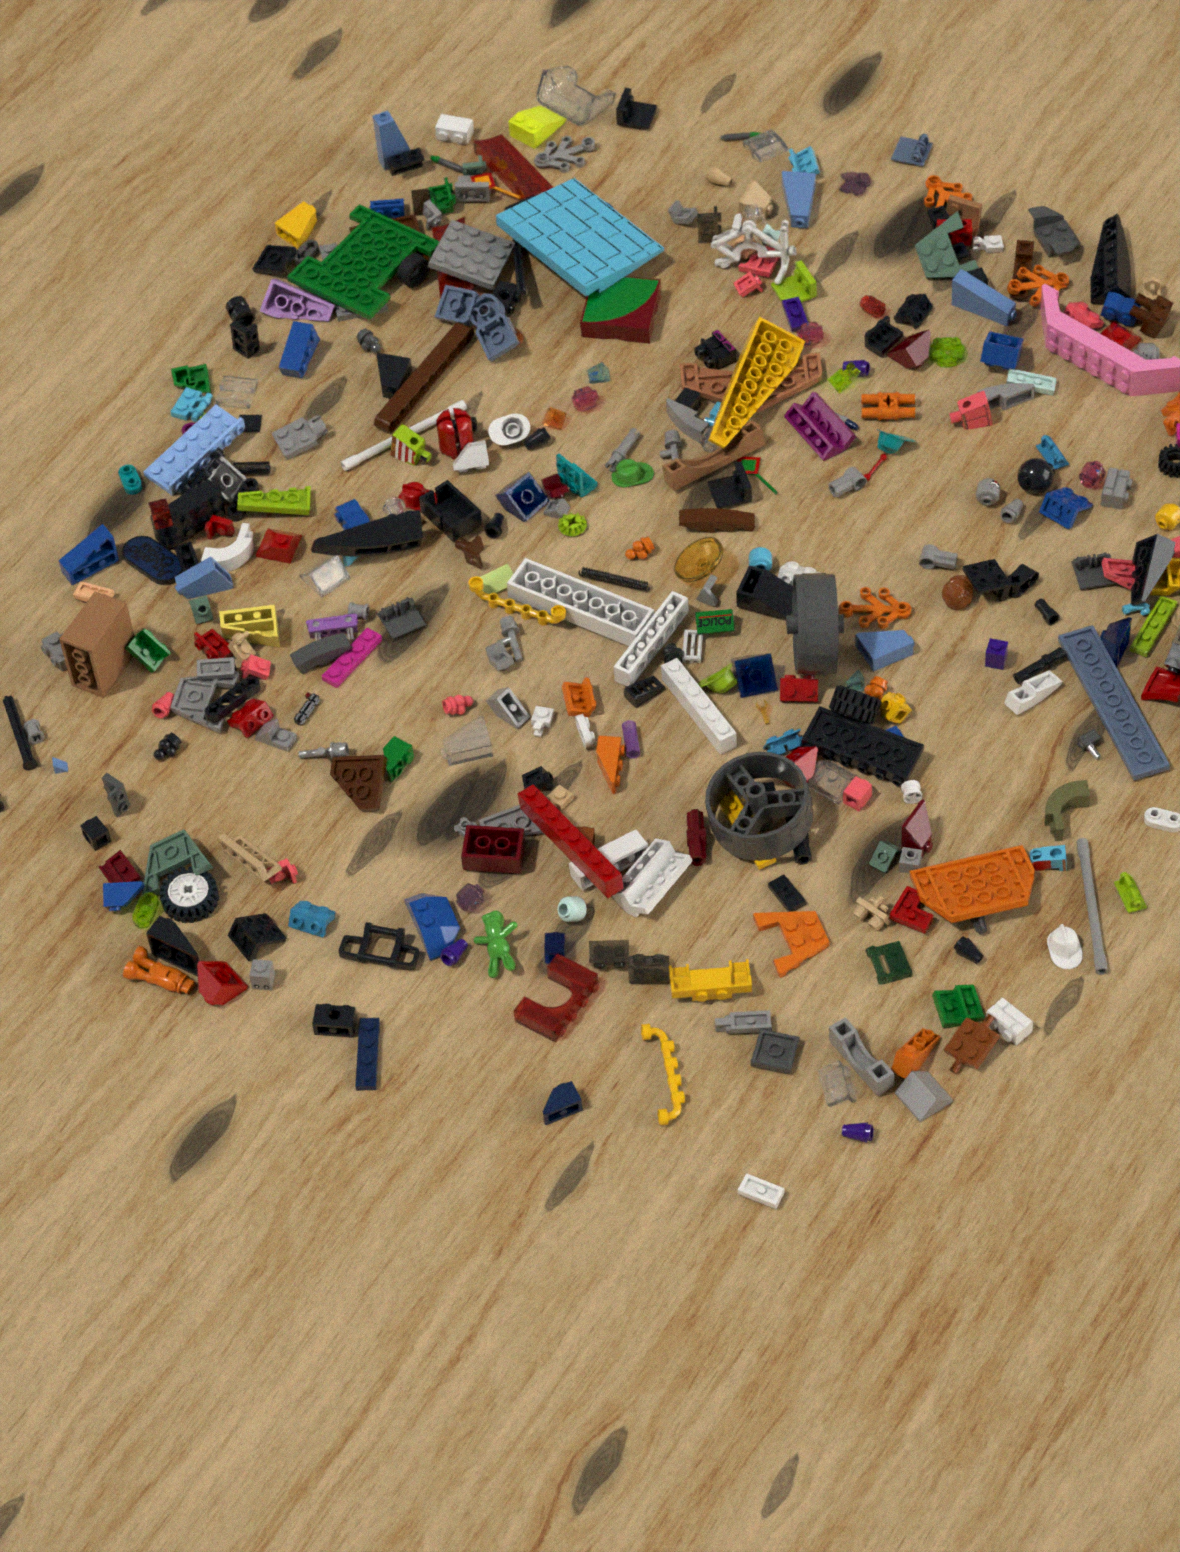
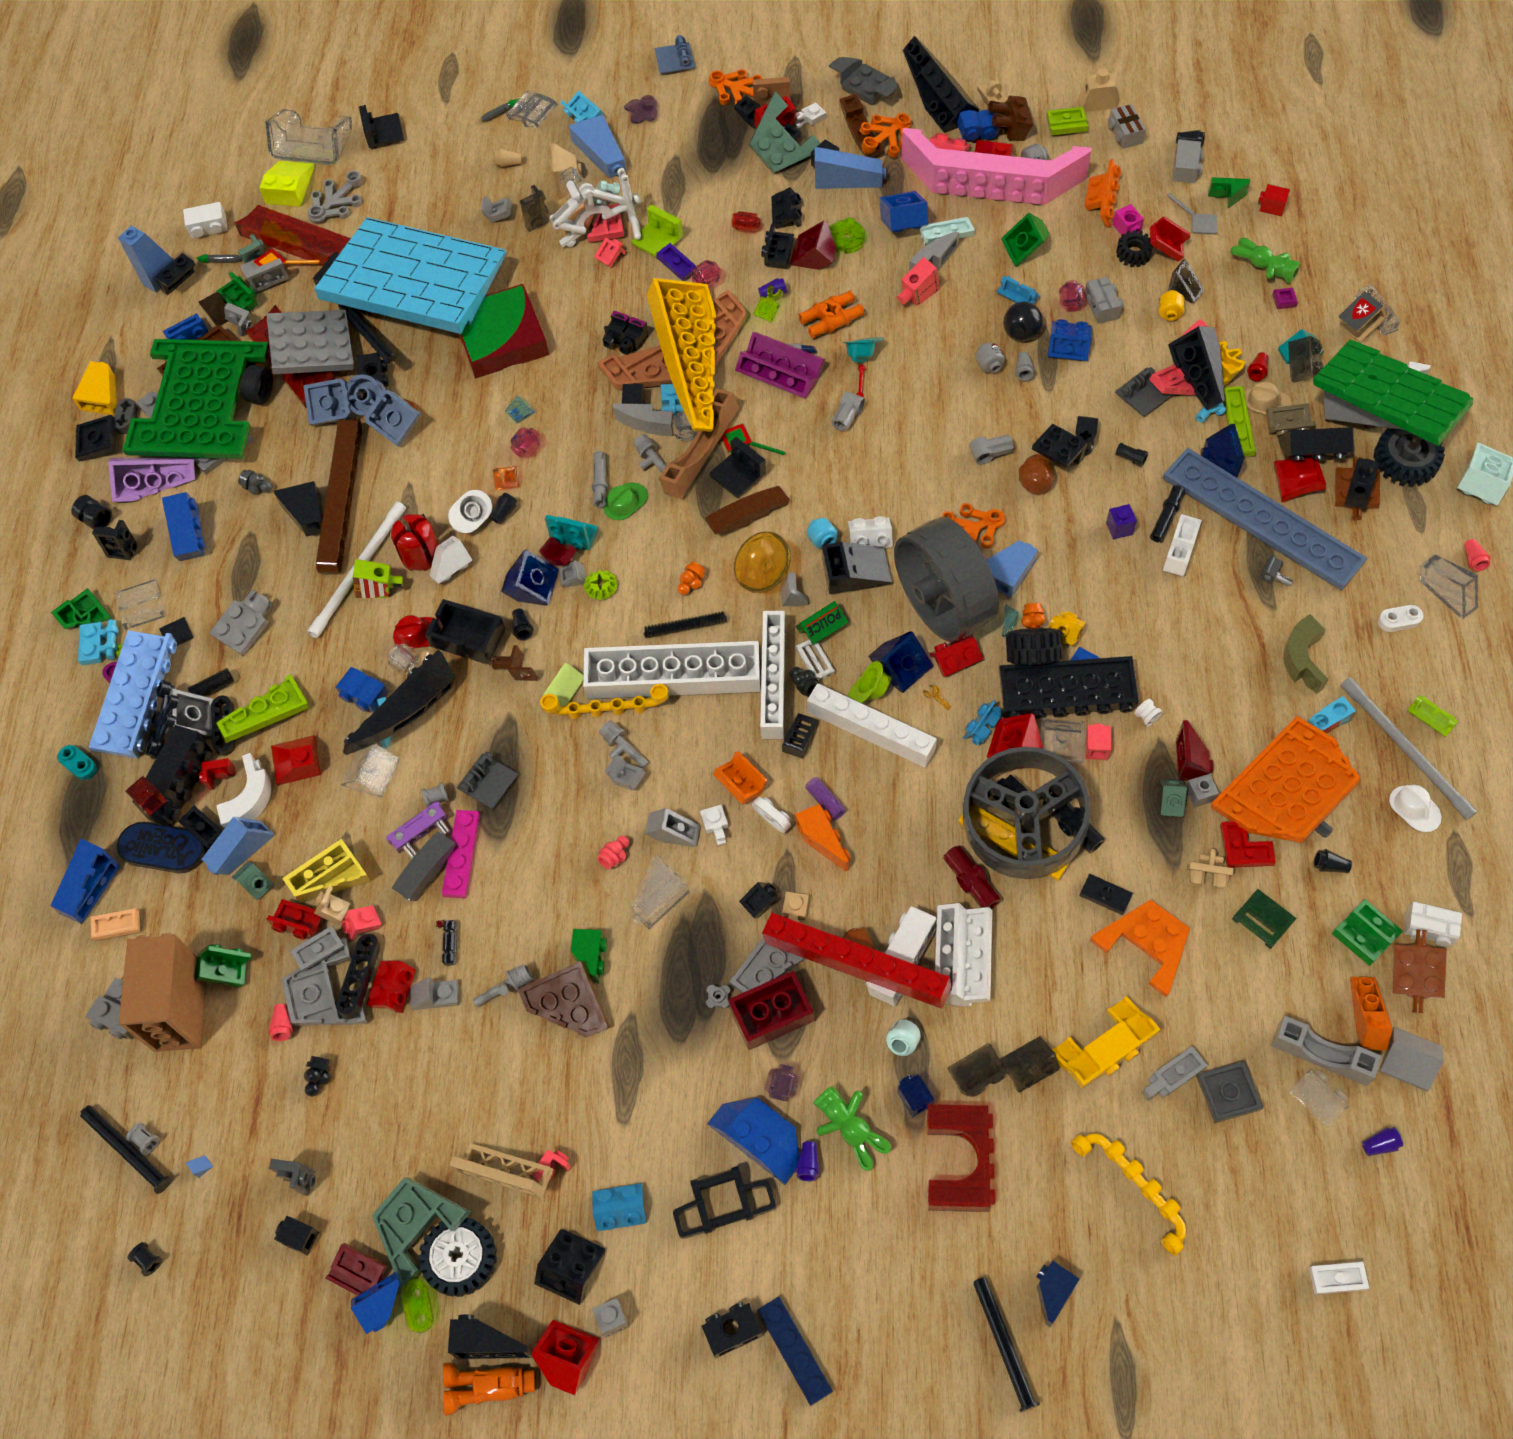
camera: 30 degrees left, 10 degrees up
none -> black axle [974,1277,1040,1413]
none -> green slope [1001,212,1049,267]

